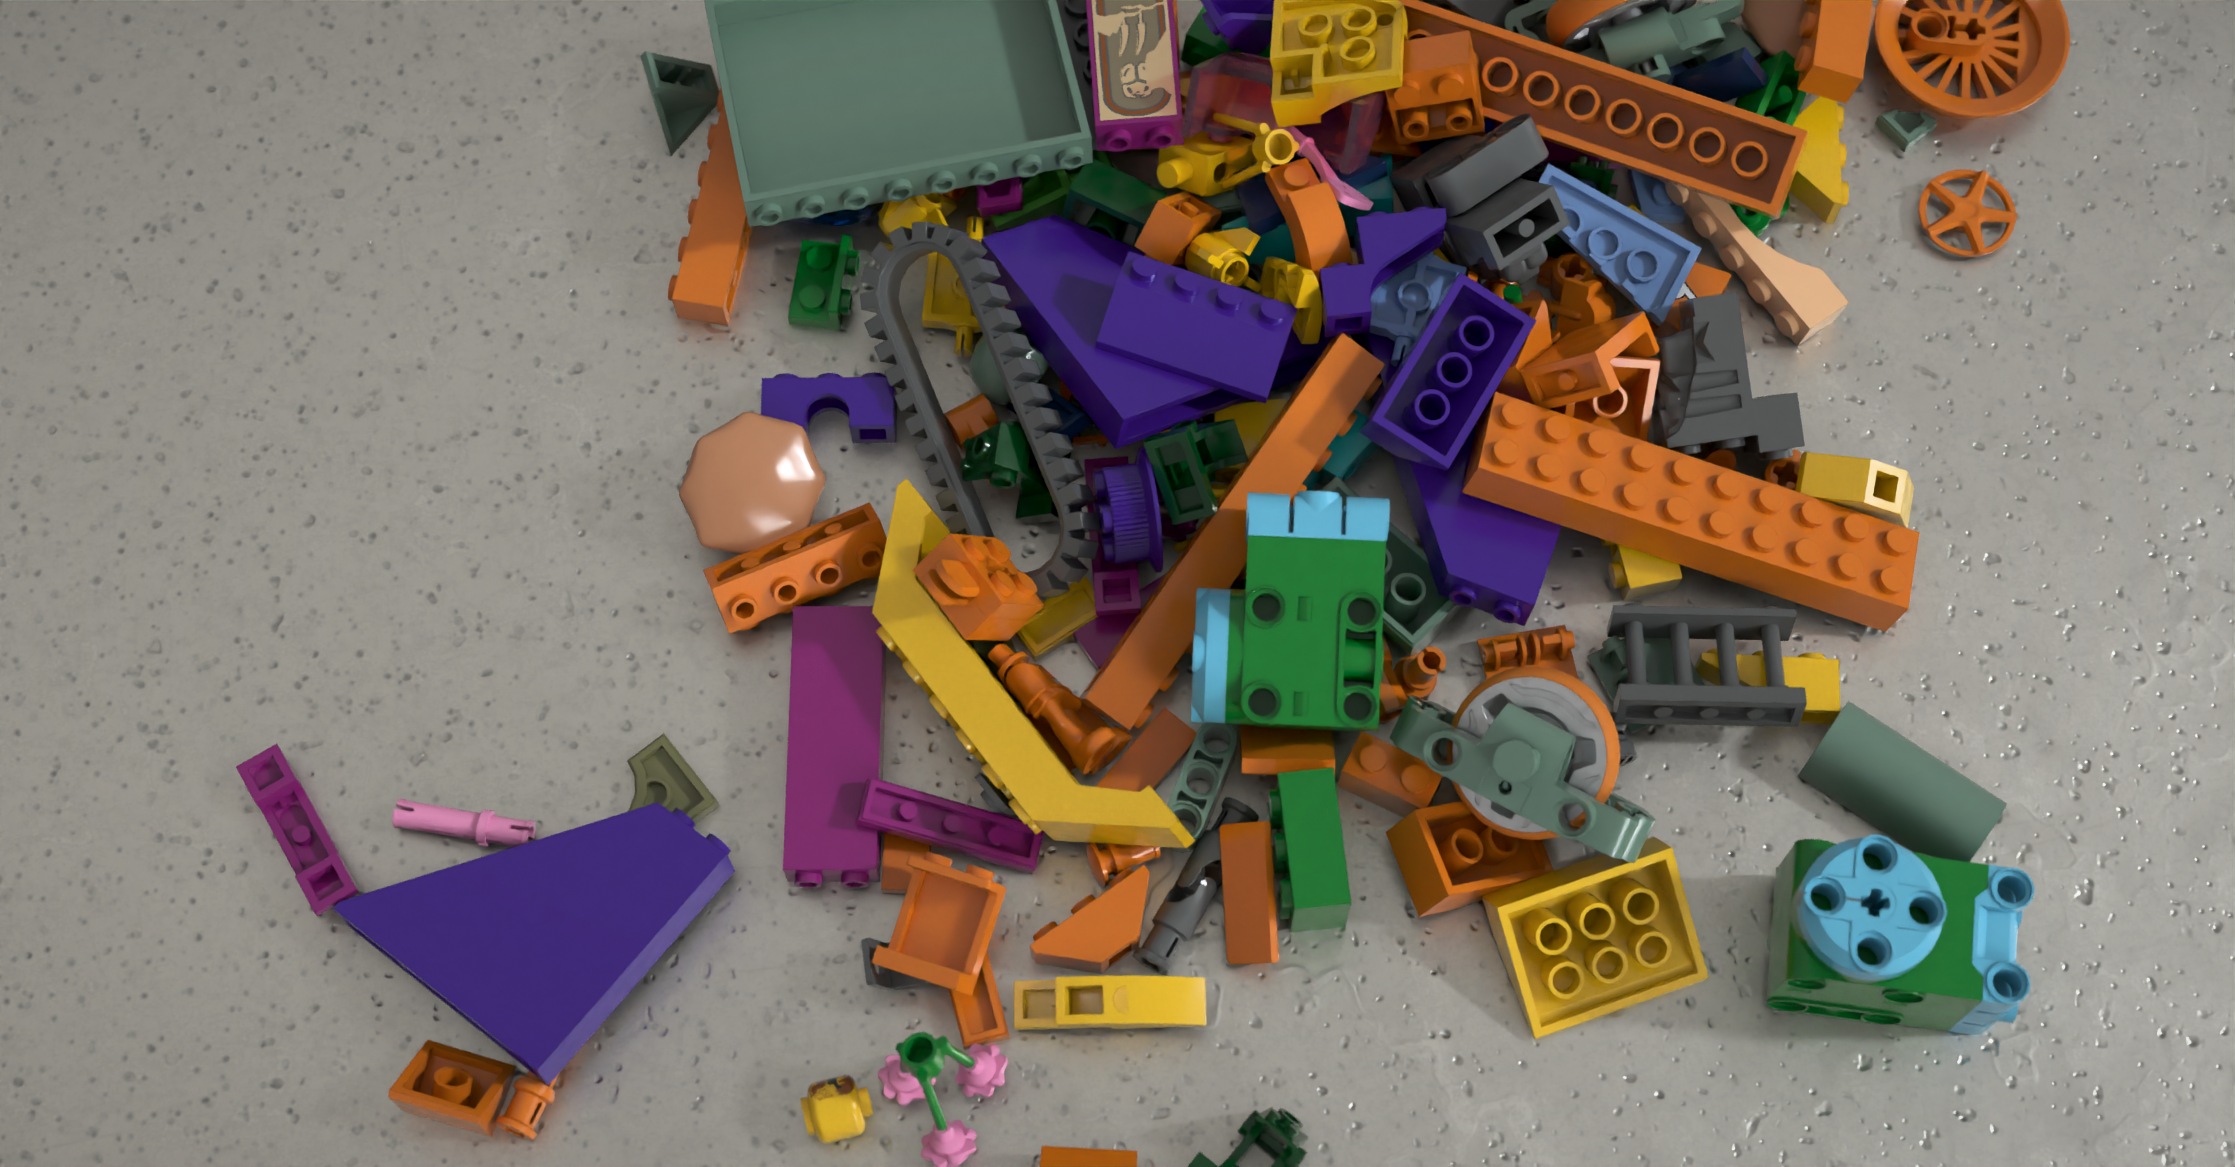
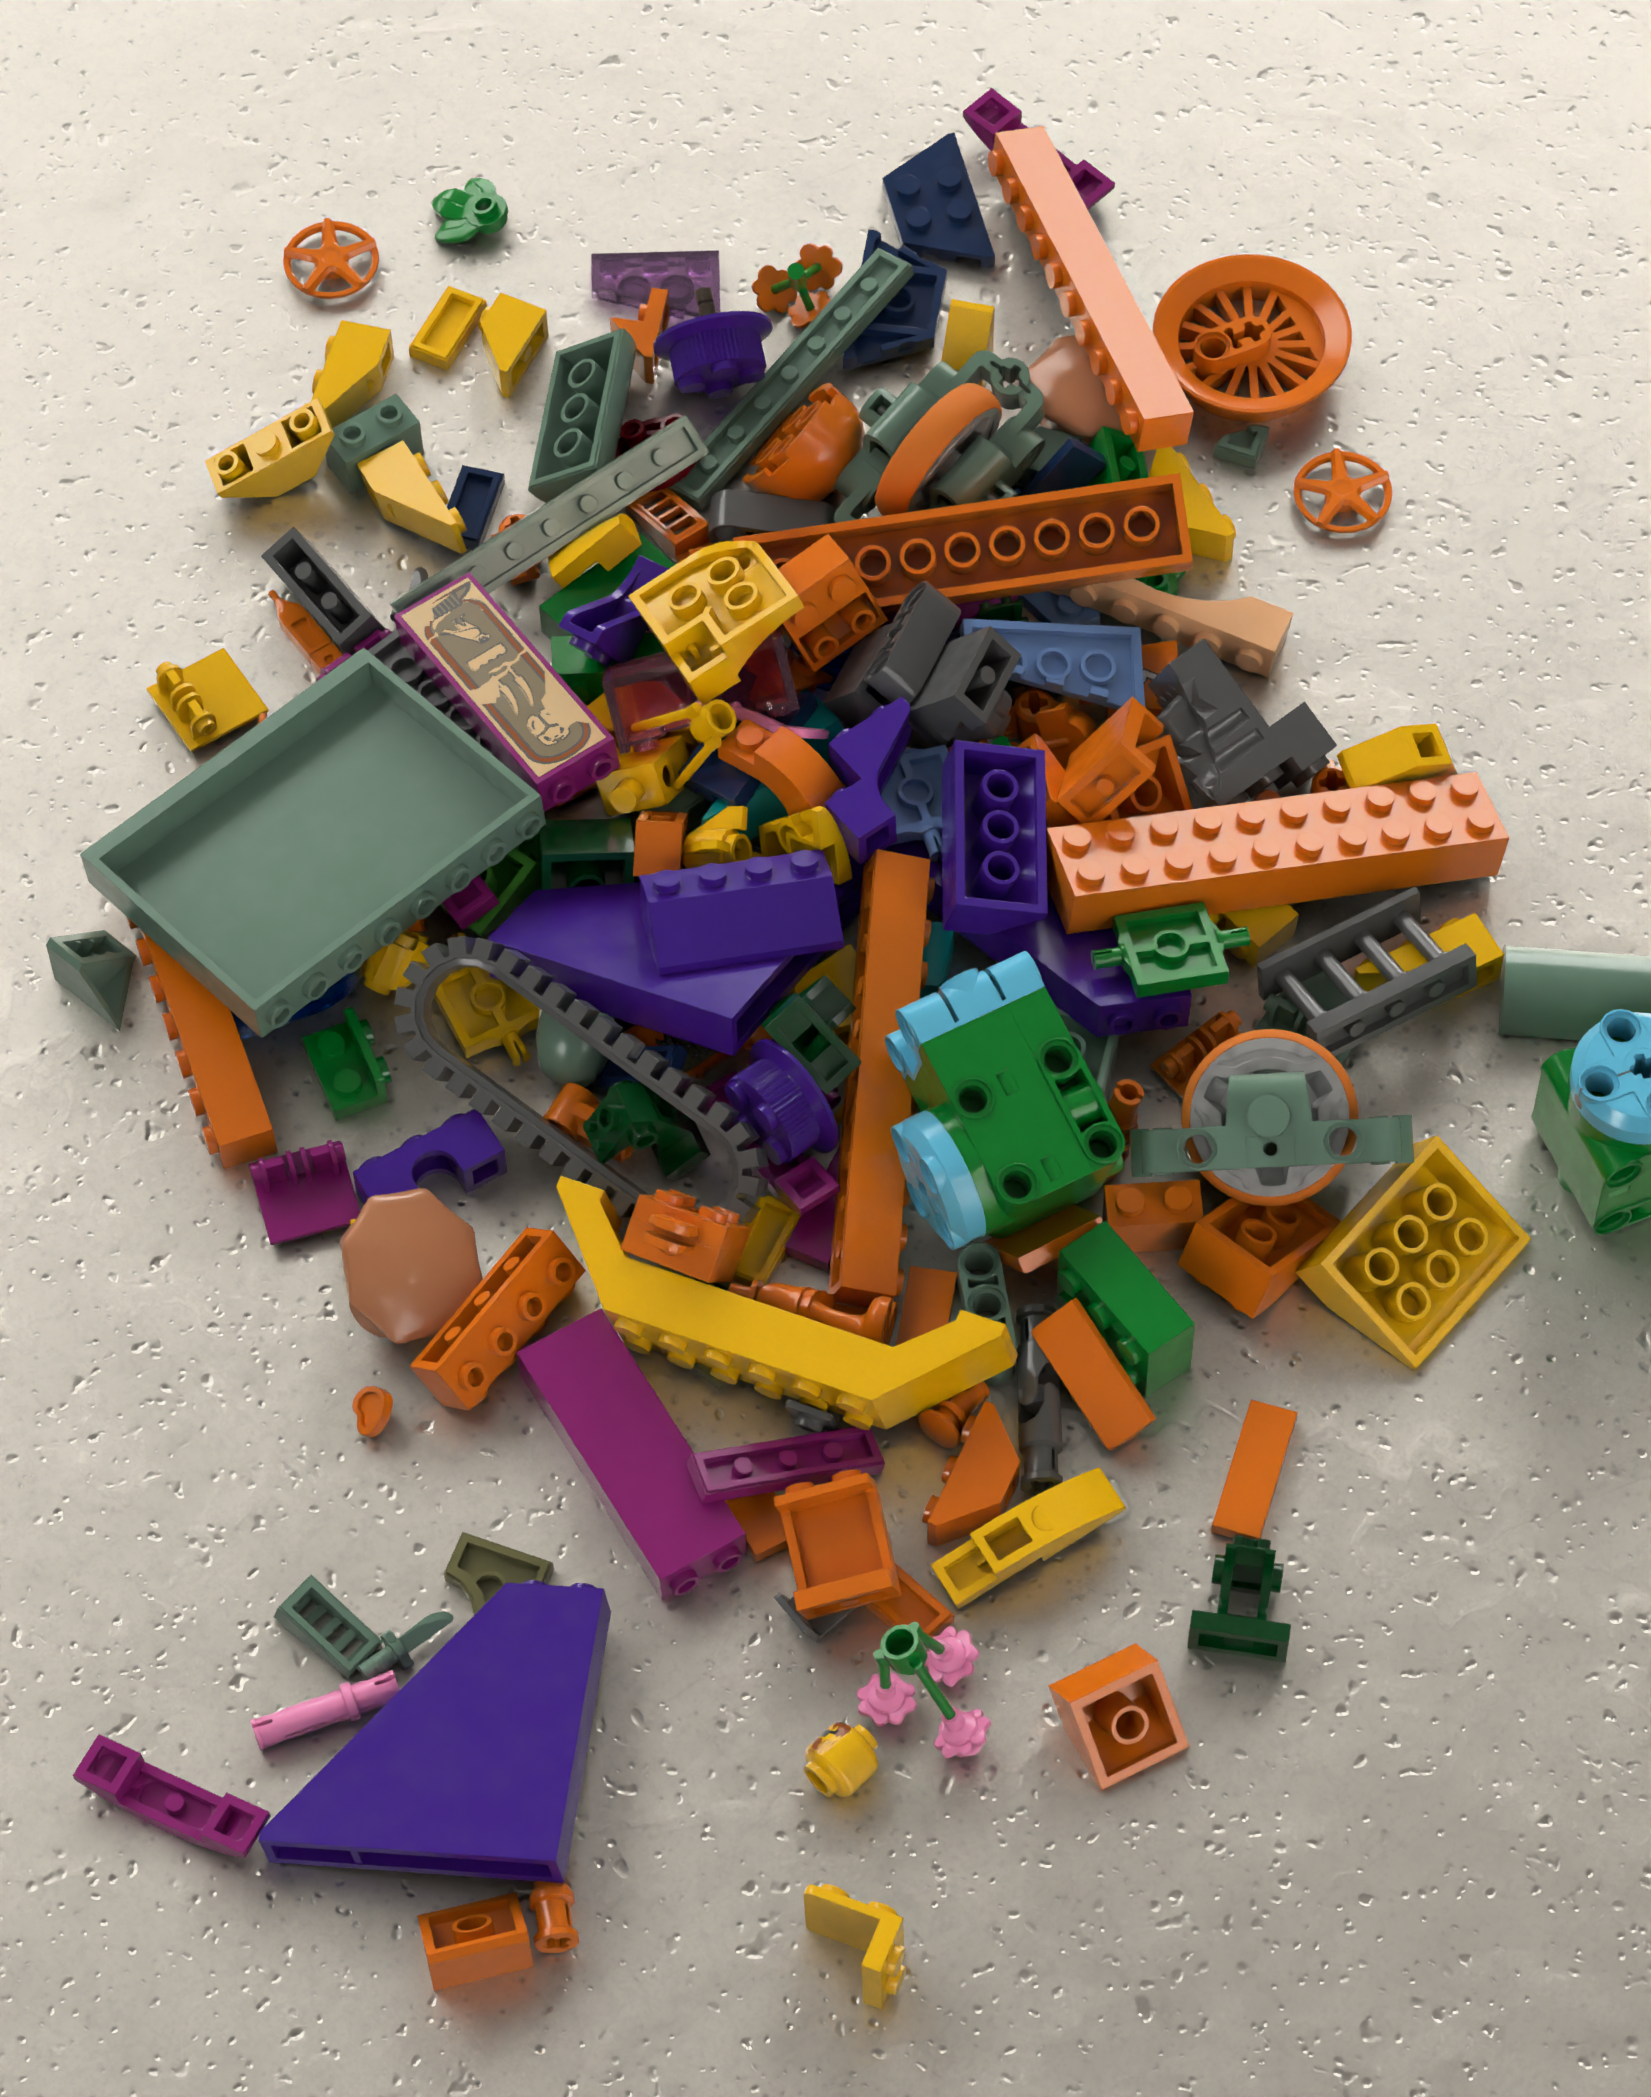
camera: 30 degrees left, 10 degrees down
none -> magenta hinge [249,1140,360,1245]
none -> sand green slope [274,1575,383,1678]
none -> orange piece [352,1386,393,1437]
none -> sand green piece [357,1612,454,1681]
none -> green plate [1091,902,1250,998]
none -> orange tile [1211,1399,1298,1540]

